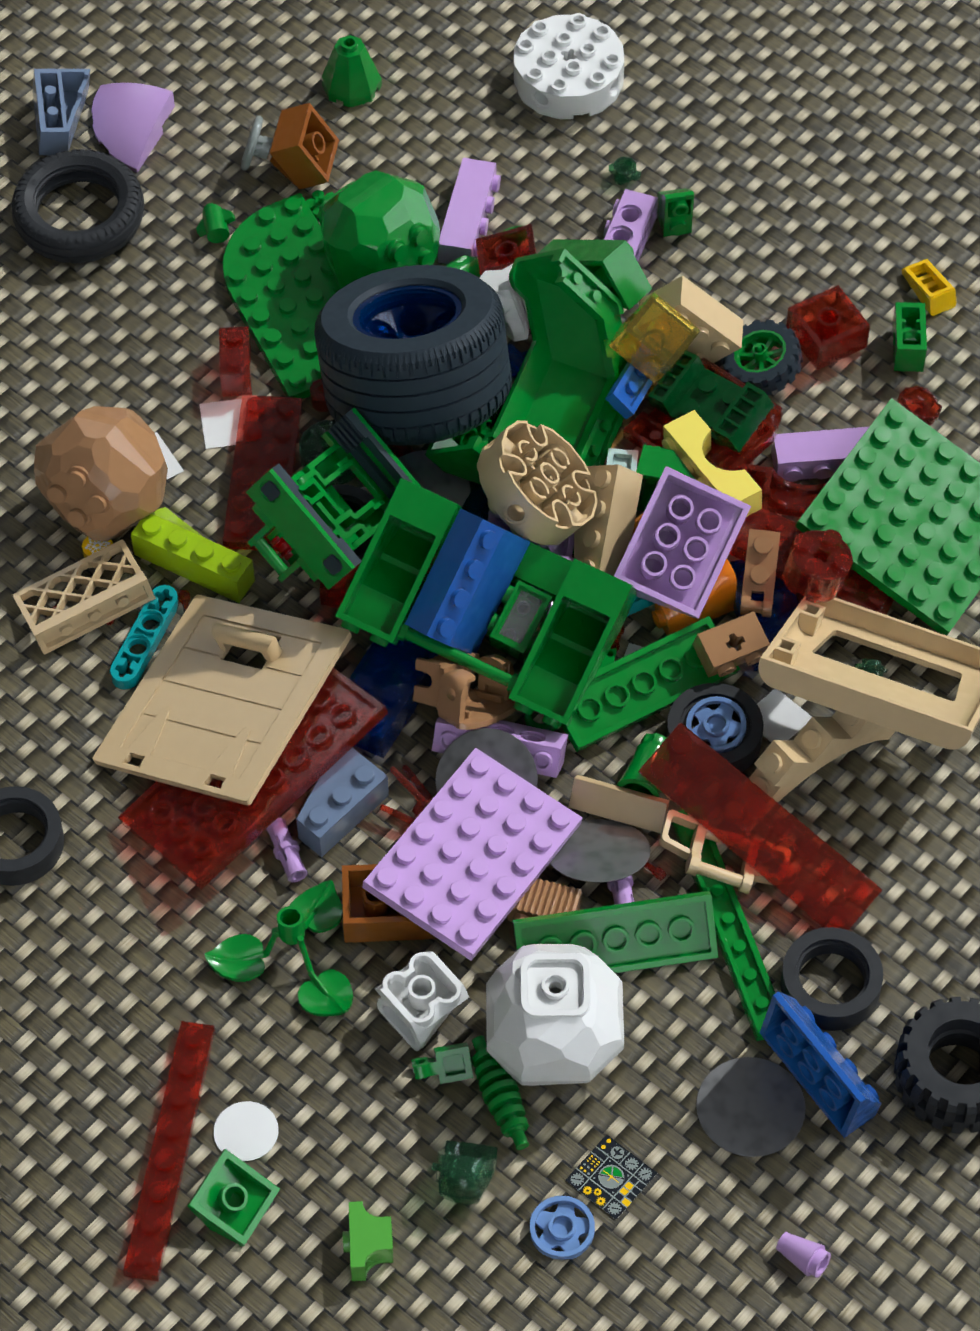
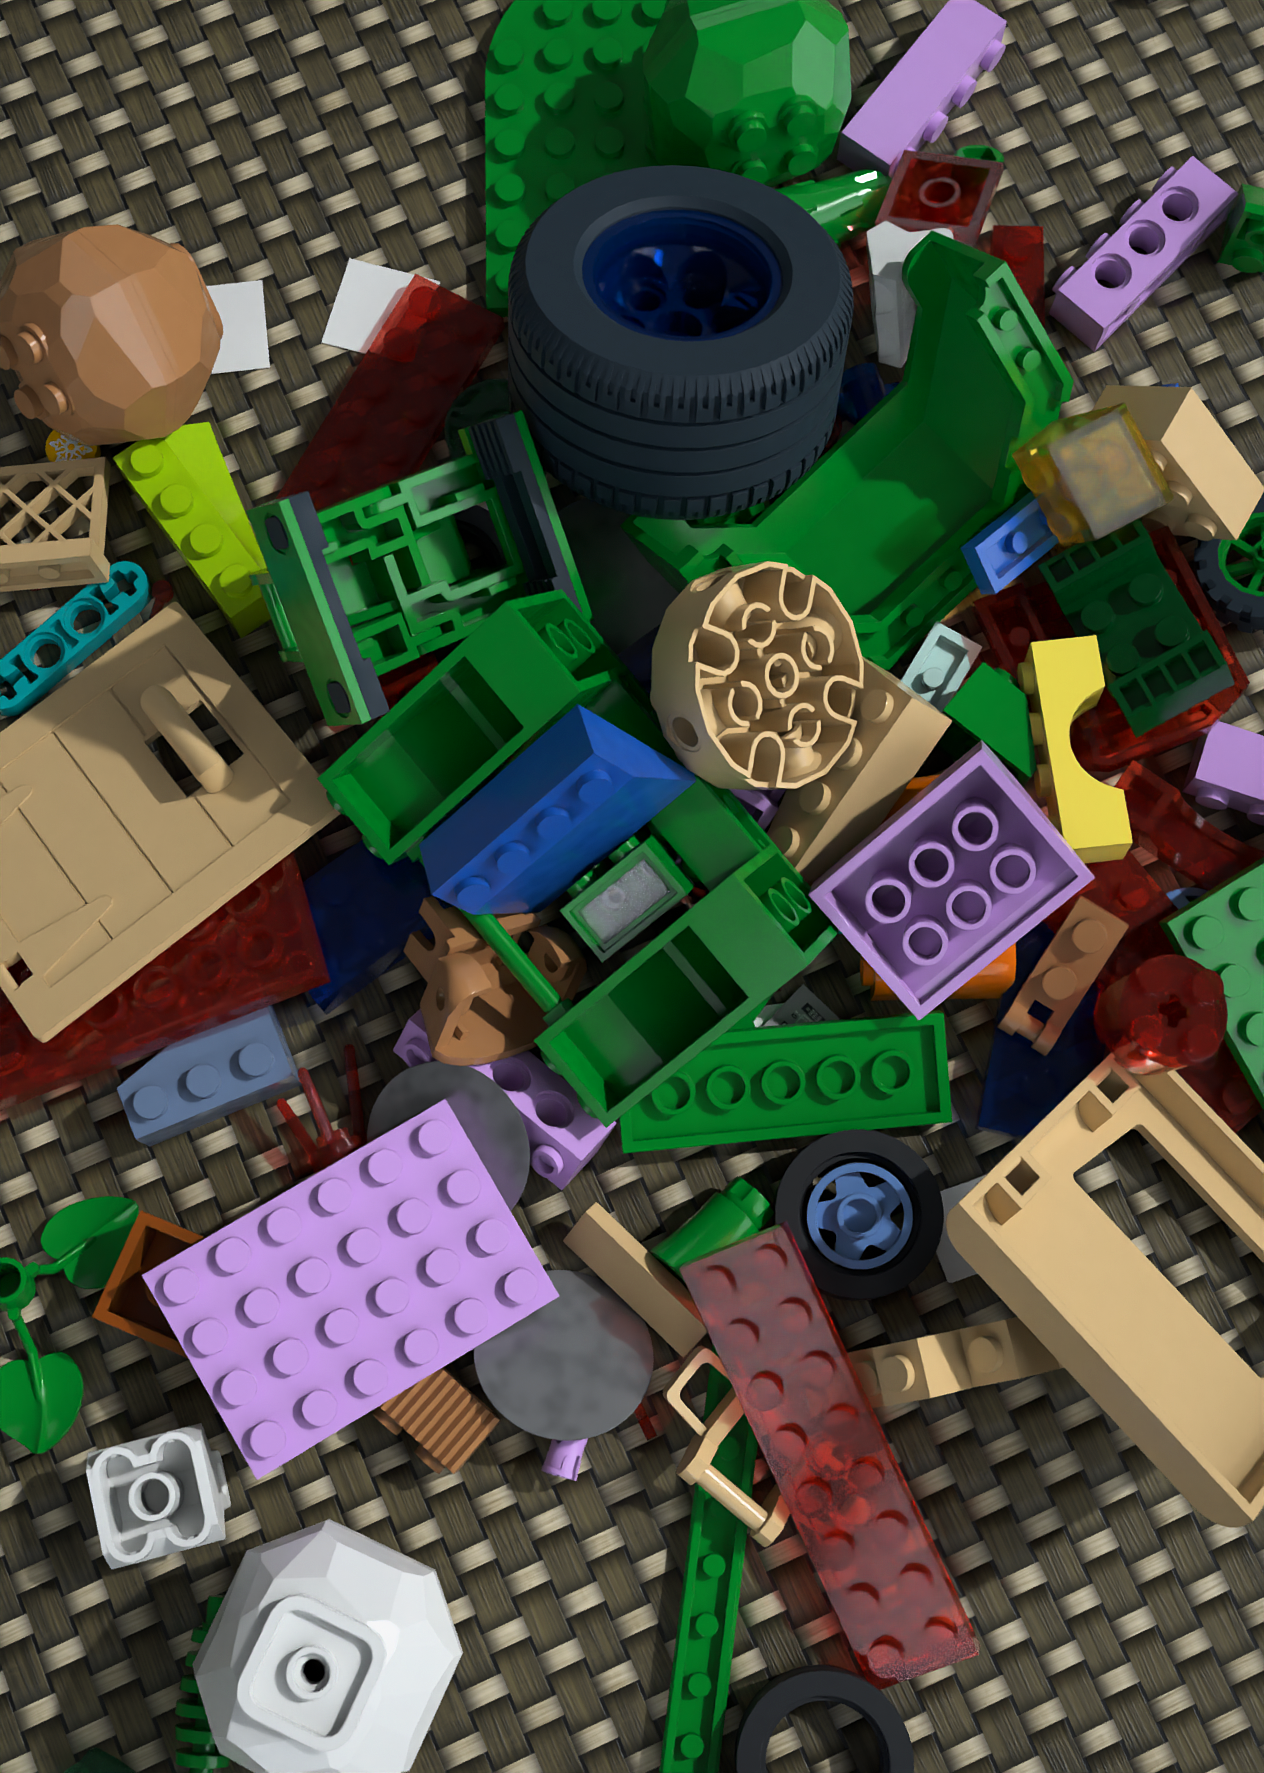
camera: 25 degrees right, 20 degrees up
clear red brick [219,326,252,397] -> none
lavender pin [265,818,308,883] -> none
green plate [411,1042,474,1084] -> none
green plate [512,891,718,973] -> none
green wedge [539,239,652,310] -> none
clear green plate [608,157,641,185] -> none
medium nougat brick [692,611,770,678] -> none
clear green plate [854,659,888,677] -> none

